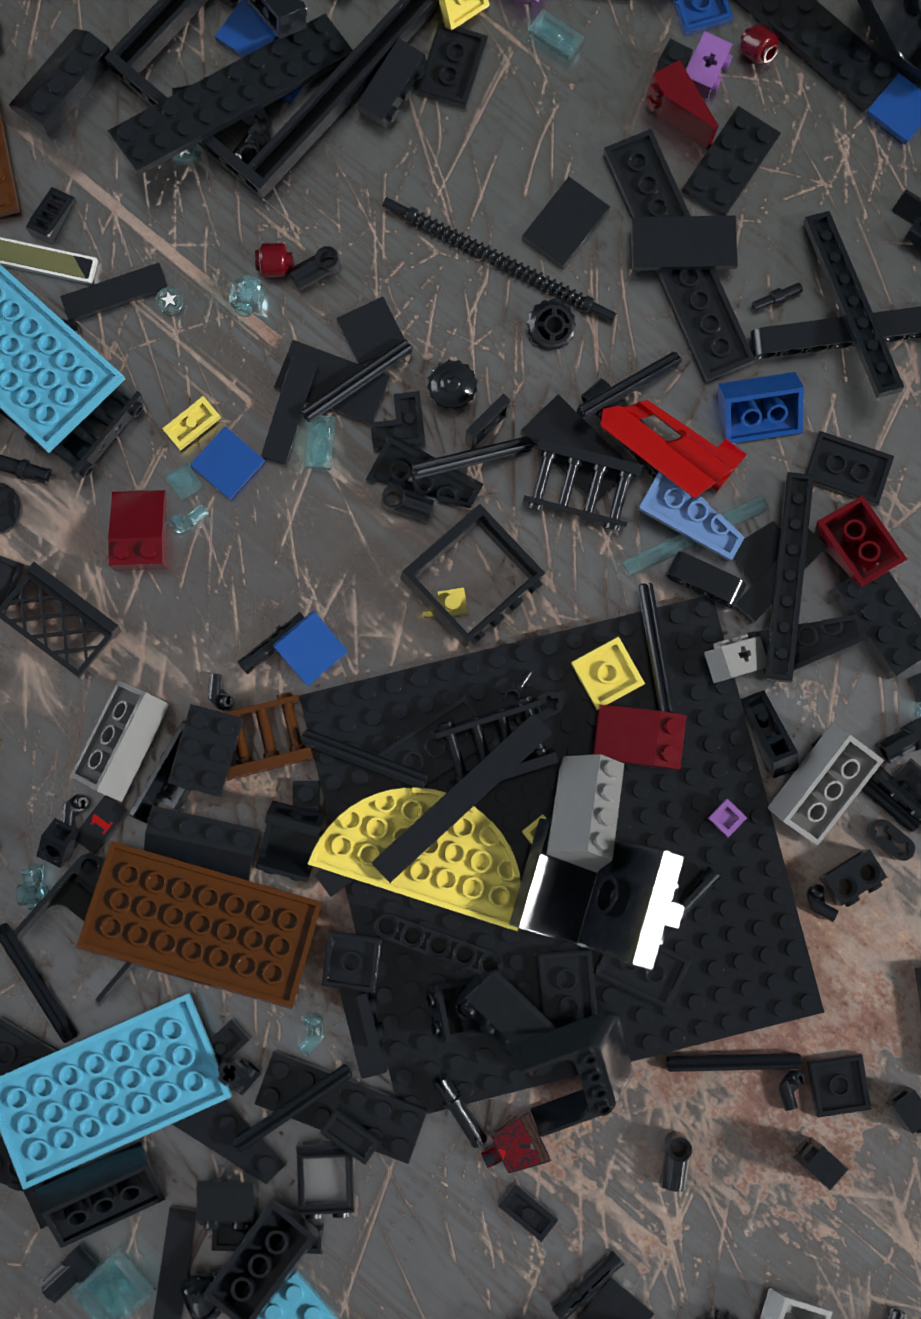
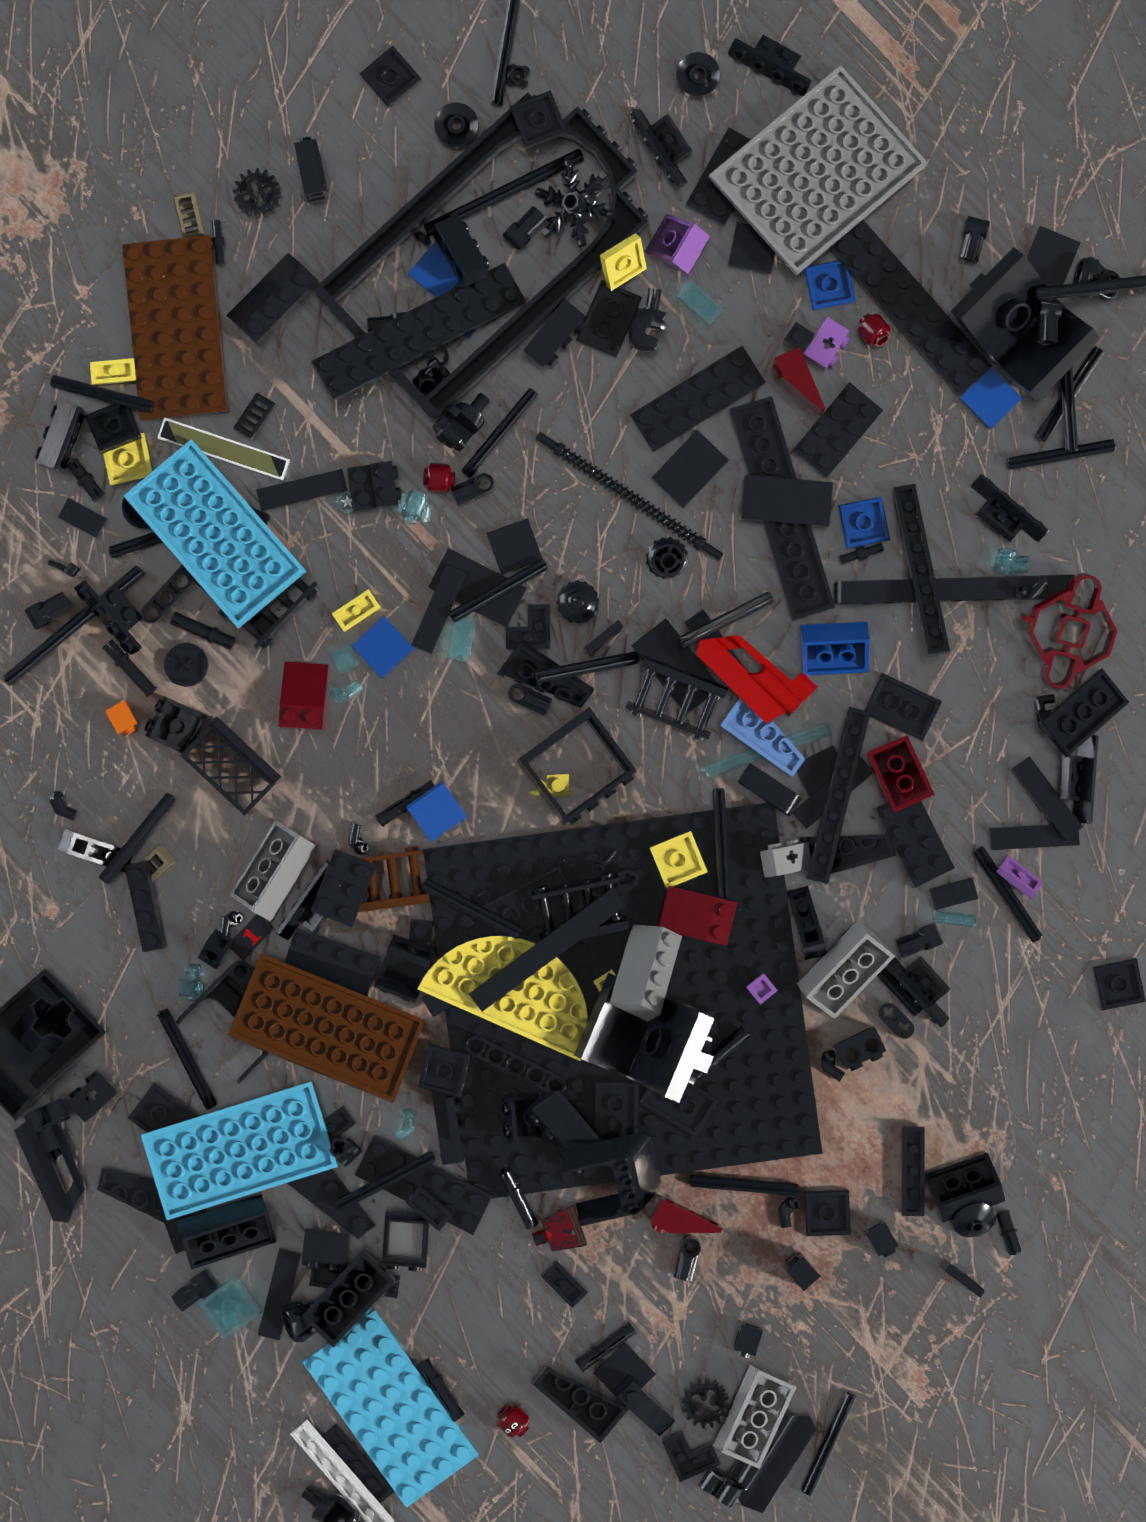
camera: 10 degrees right, 5 degrees up
none -> black plate [347,461,402,512]
none -> black piece [432,393,490,452]
none -> black axle [461,388,538,478]
none -> black piece [629,288,668,352]
none -> black plate [630,345,766,453]
none -> dark red slope [649,1195,722,1234]
none -> black brick [733,1322,763,1358]
none -> blue tile [838,497,890,549]

